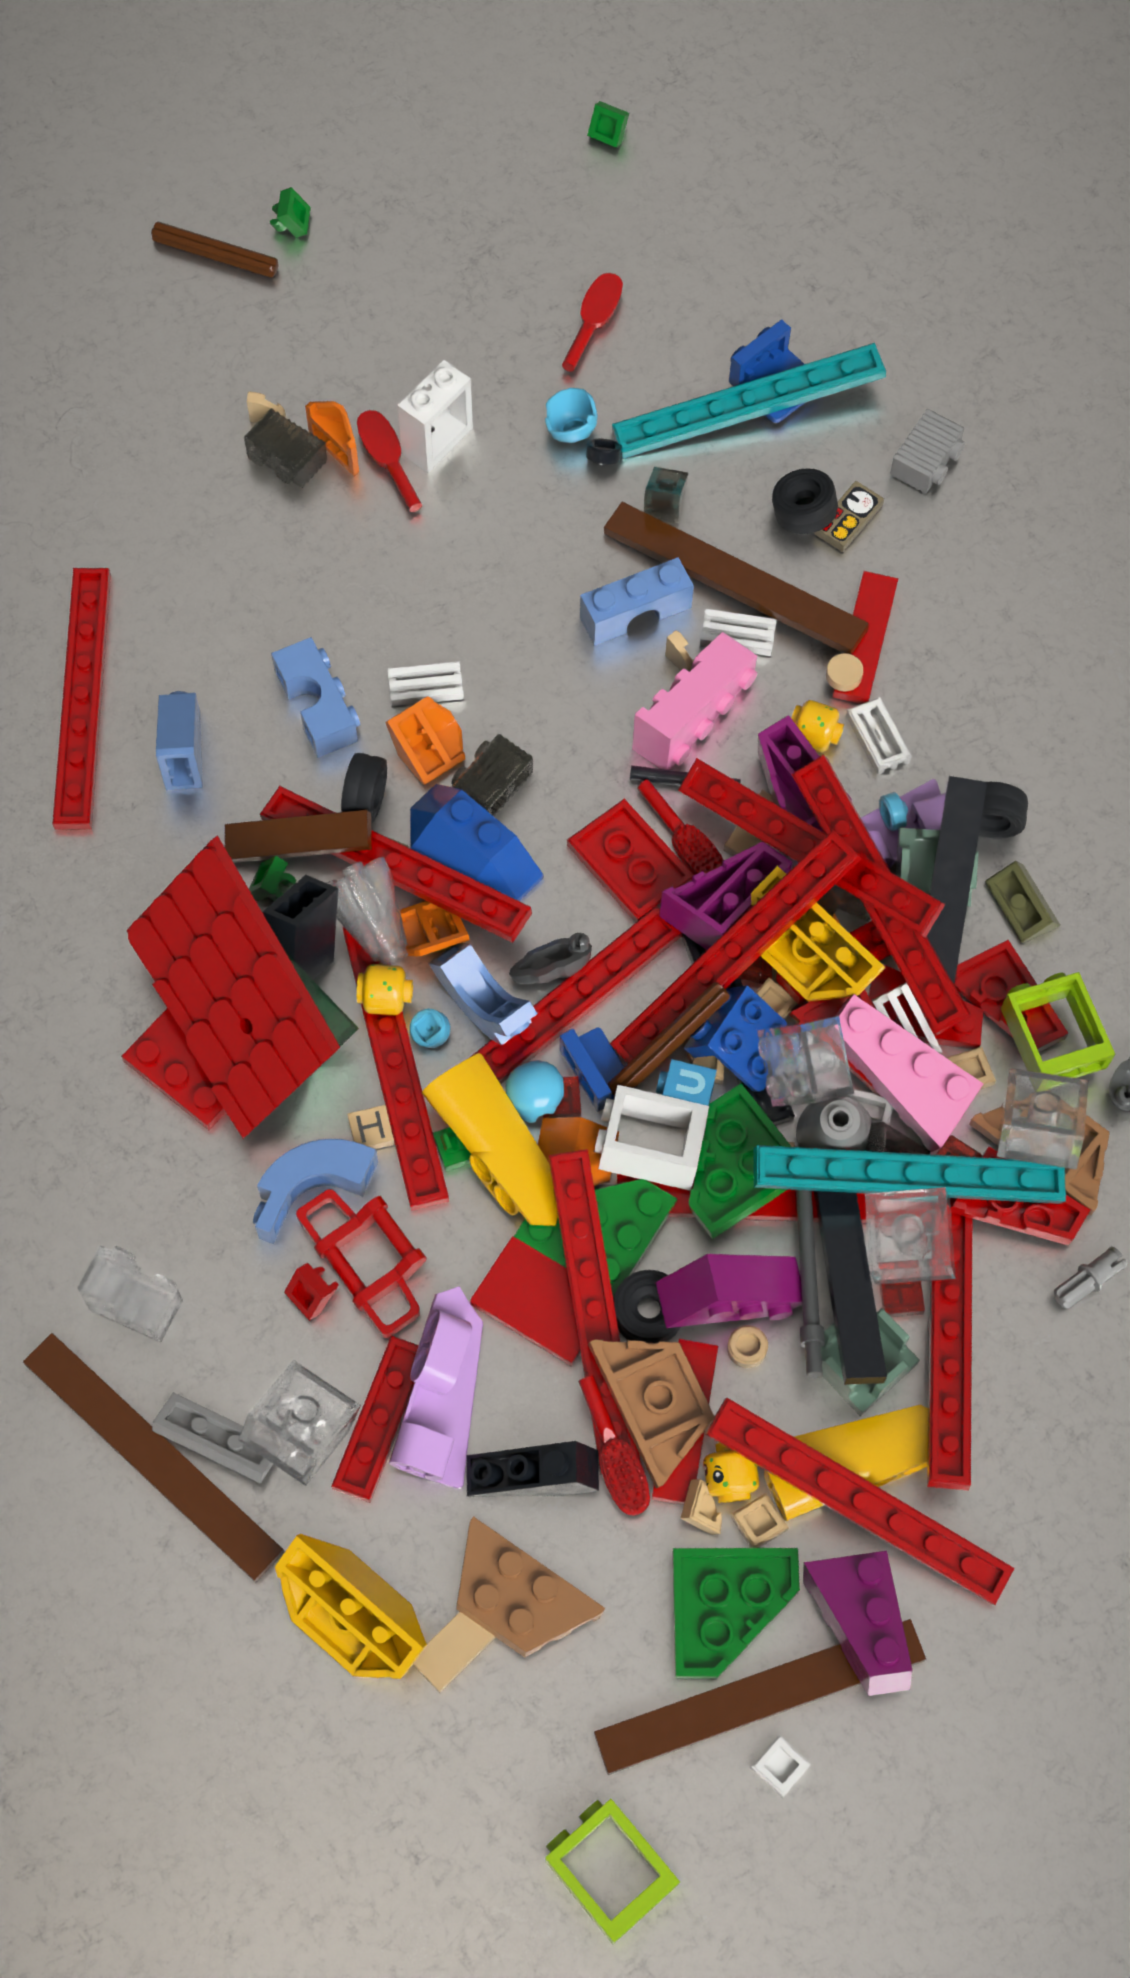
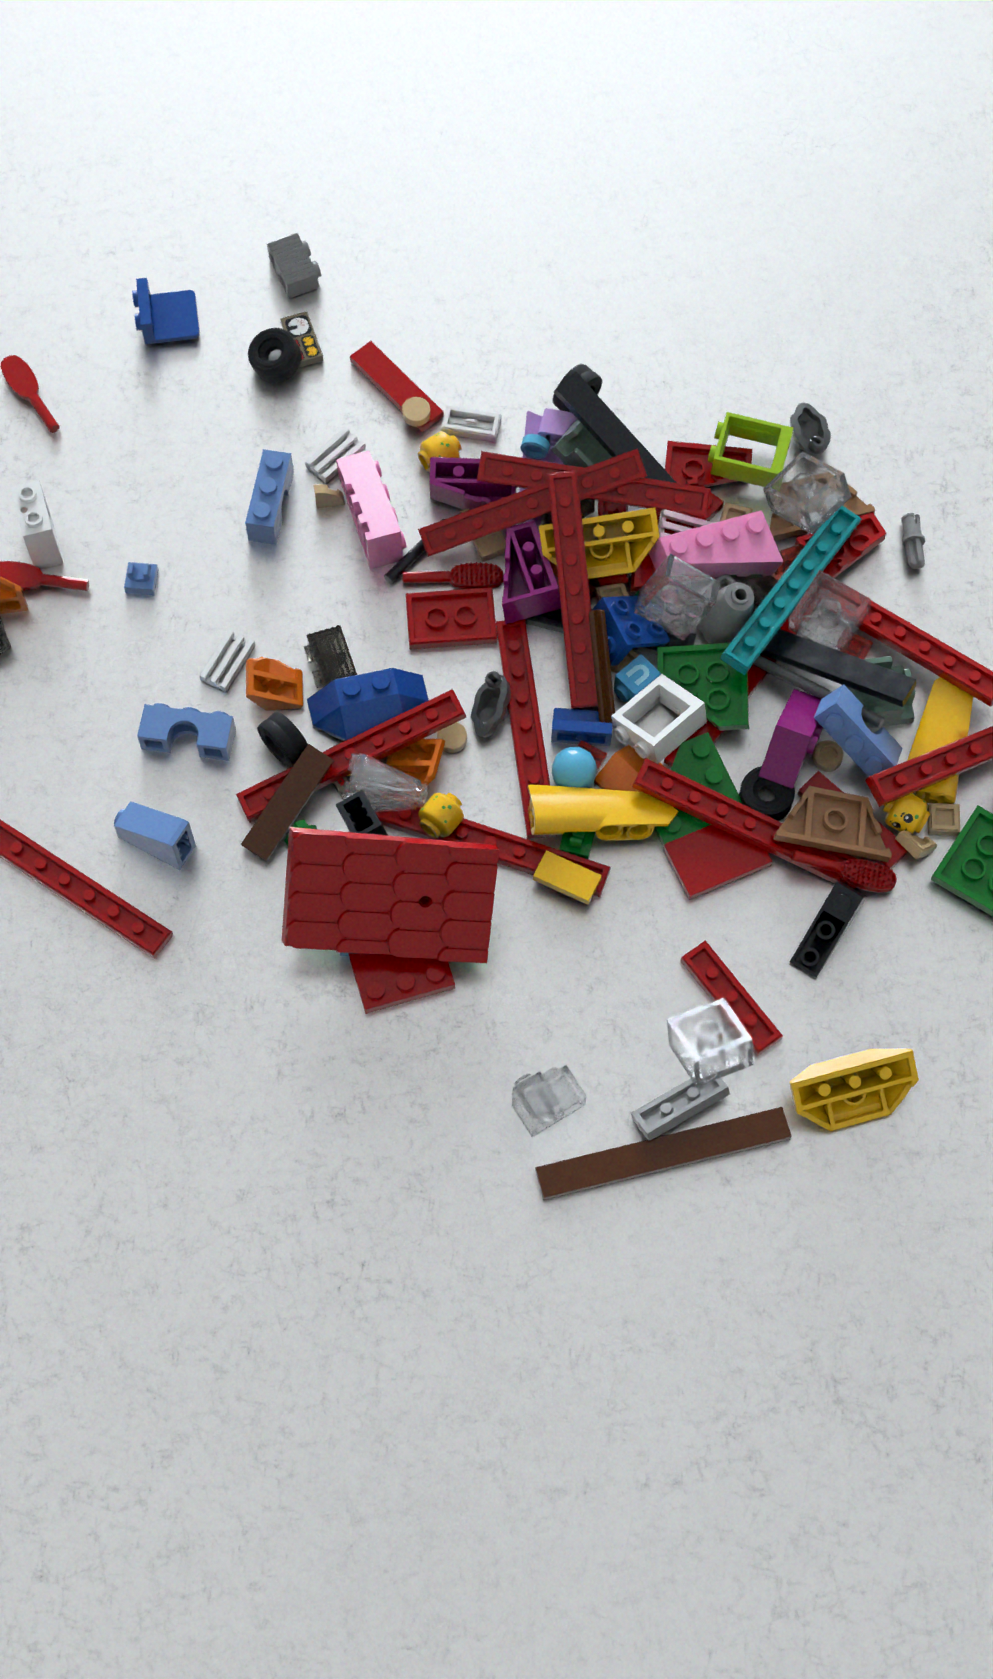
camera: 55 degrees left, 0 degrees up
medium blue arch [253,1139,378,1244] -> none
red tile [284,1263,339,1321] -> none
red bar [296,1189,427,1339] -> none
tan tile [347,1105,395,1149] -> none
lavender panel [389,1286,483,1488] -> none
medium azure tile [410,1008,450,1048] -> none
tan tile [413,1612,496,1693] -> none
medium blue arch [428,943,538,1045] -> none
medium nougat wing [456,1516,605,1658] -> none
medium azure hair [545,388,598,443] -> none
black tile [586,438,622,466] -> none
reddish brown tile [604,501,869,655] -> none
teal tile [612,343,886,459] -> none
clear smoke slope [644,467,688,523] -> none
olive slope [985,861,1060,943] -> none
none -> medium blue tile [124,562,158,595]
none -> tan tile [437,722,467,753]
none -> yellow tile [533,850,602,905]
none -> medium blue arch [814,684,903,777]

